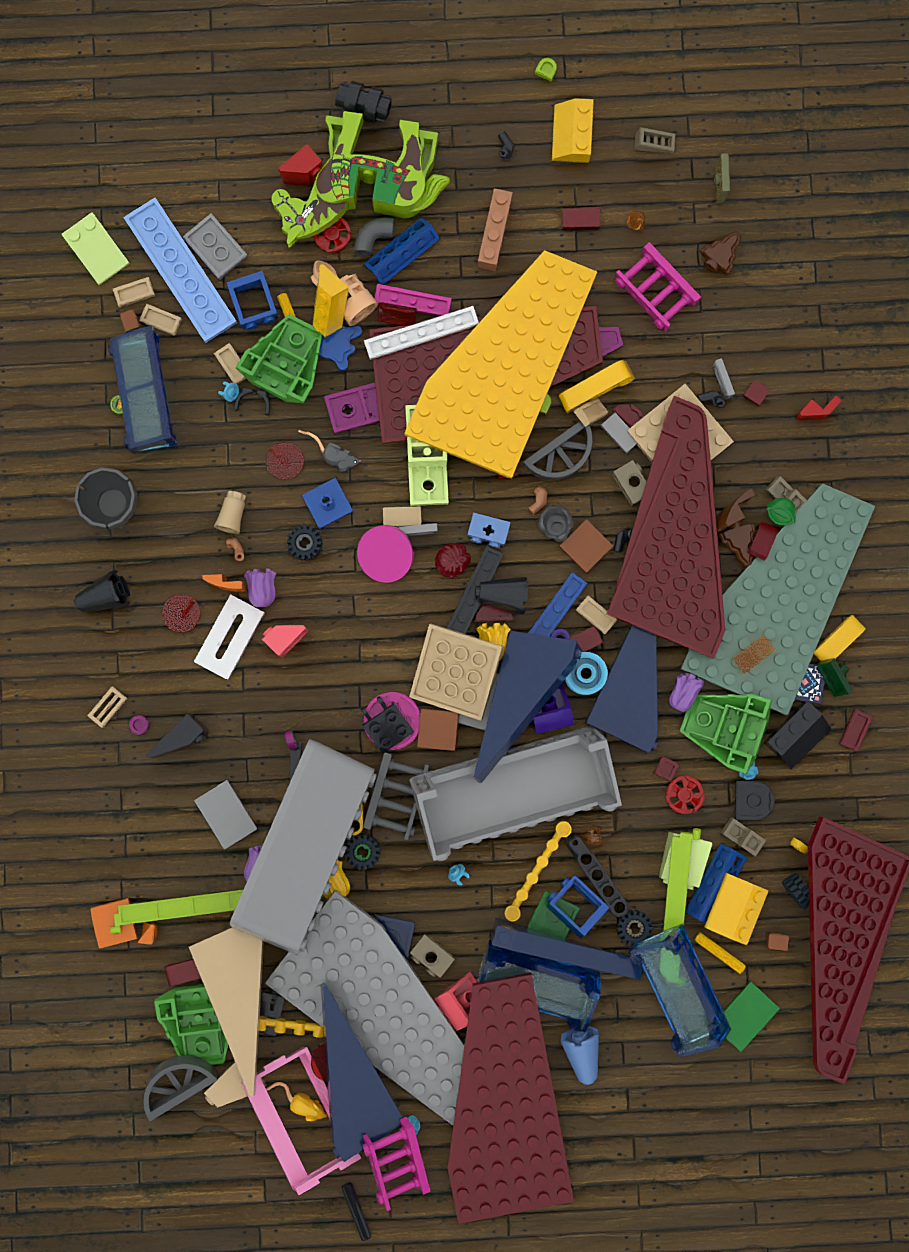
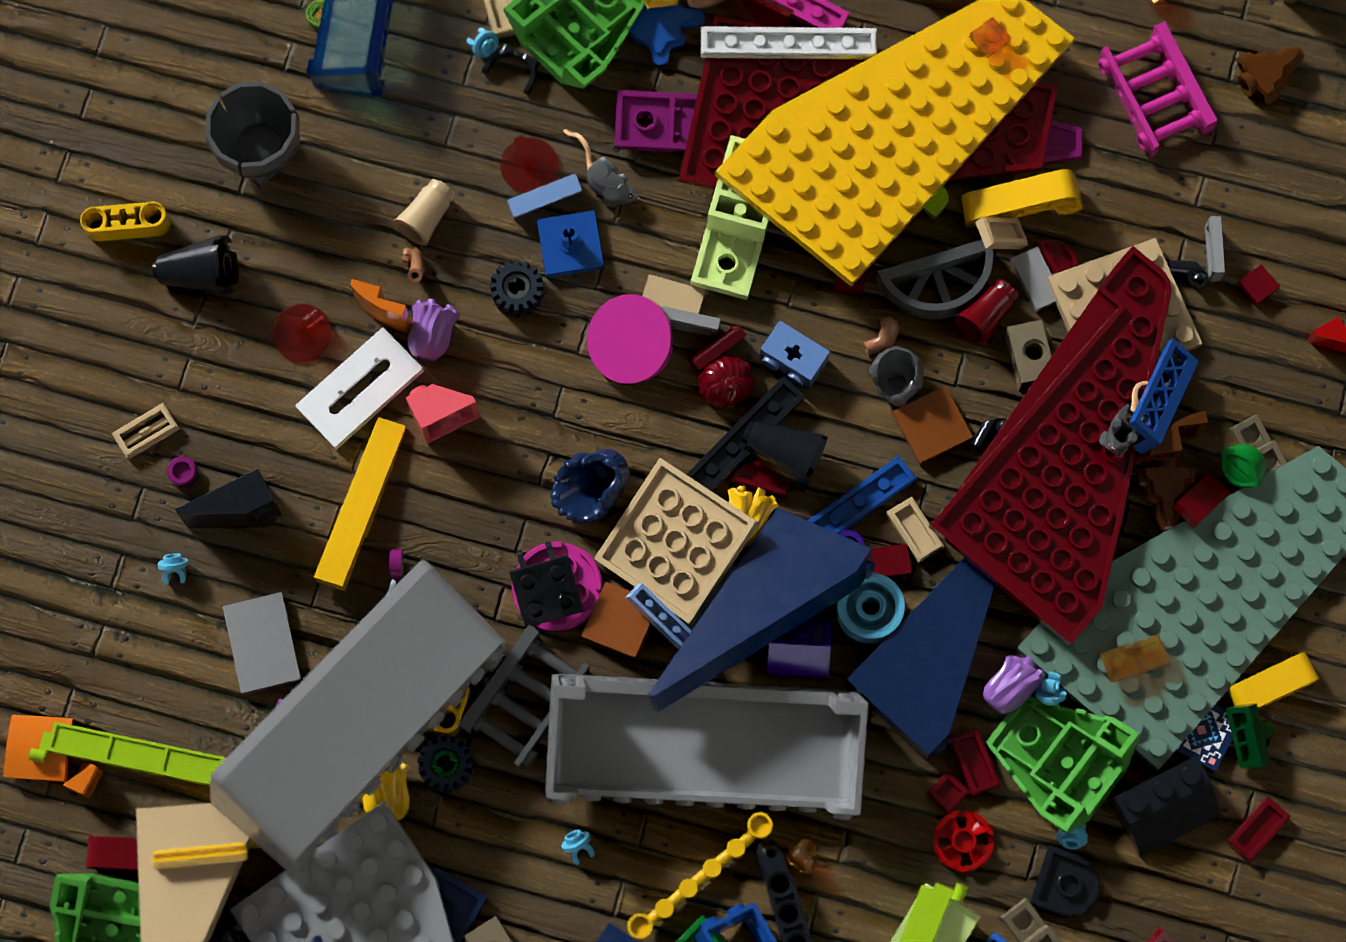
camera: 20 degrees right, 10 degrees down
none -> yellow beam [80,202,171,242]
none -> yellow axle [152,842,248,869]
none -> medium azure plate [157,553,188,584]
none -> yellow slope [314,417,407,591]
none -> light blue piece [507,173,582,219]
none -> dark blue hair [550,449,630,524]
none -> light blue piece [625,583,692,650]
none -> dark red tile [687,326,747,370]
none -> dark red tile [949,728,1001,797]
none -> dark red plant [954,279,1019,345]
none -> clear orange plate [969,17,1011,59]
none -> medium azure plate [1035,672,1066,706]
none -> dark grey animal [1099,381,1169,456]
none -> blue fence [1129,338,1199,454]

